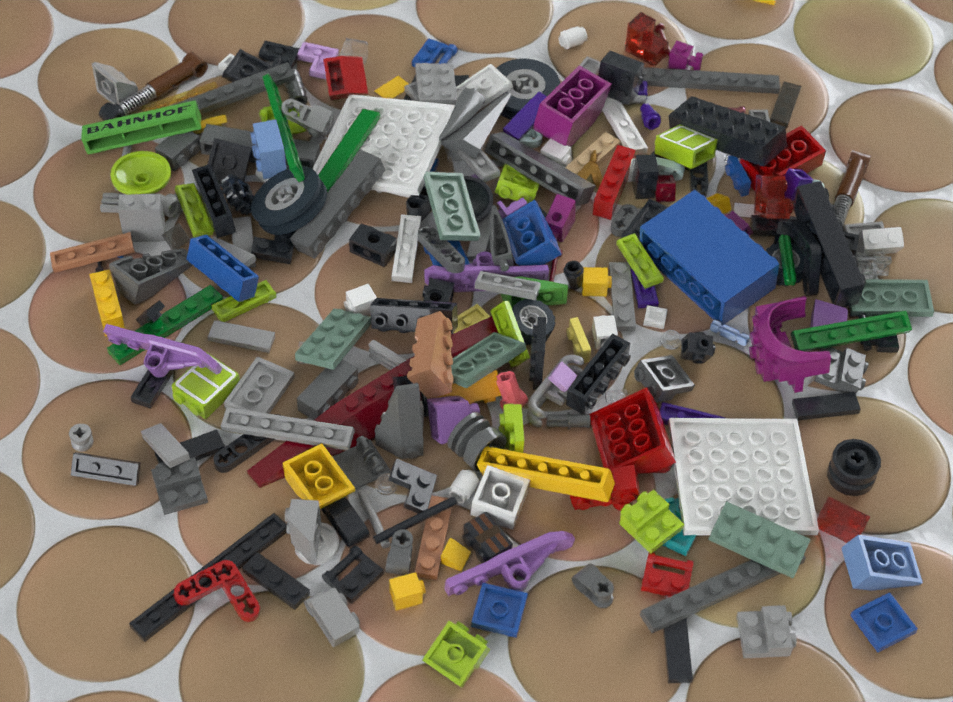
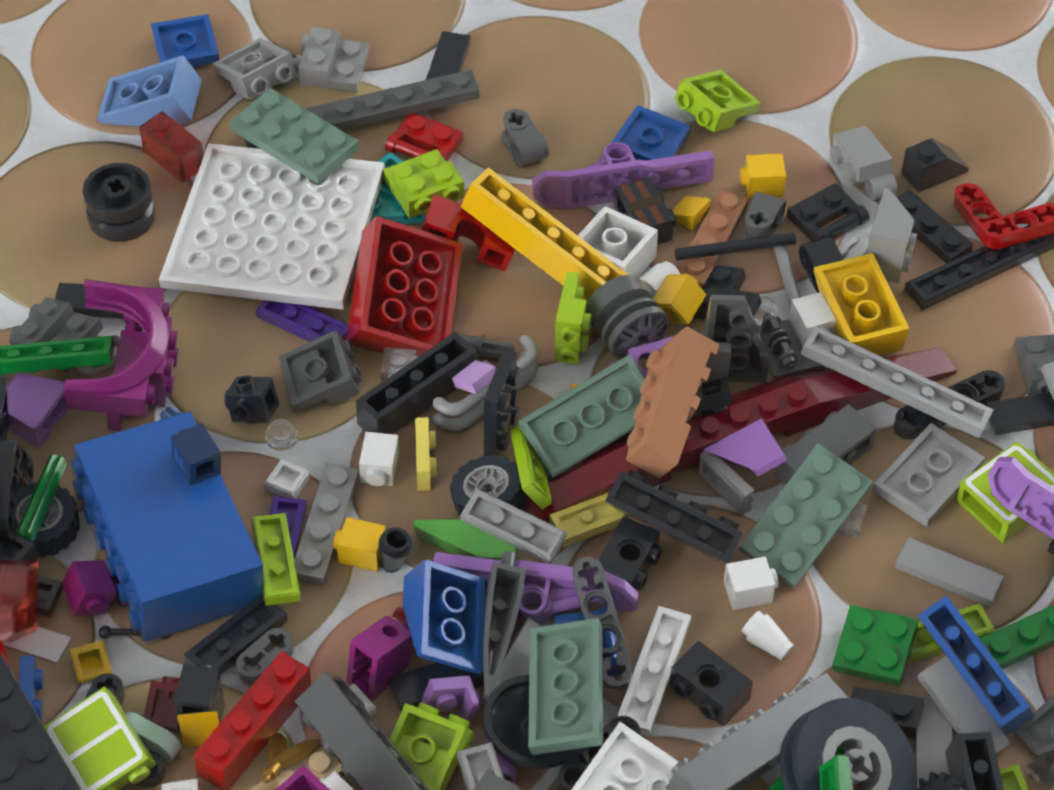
camera: 165 degrees left, 0 degrees up
coral piece [496,371,528,410] -> none
none -> dark blue brick [171,424,221,486]
none -> light grey plate [213,38,297,99]
none -> yellow brick [653,274,707,324]
none -> medium lavender slope [703,418,787,476]
none -> white cone [741,611,794,661]
none -> white brick [789,292,836,346]
none -> green plate [832,605,919,686]
none -> black slope [901,138,969,193]

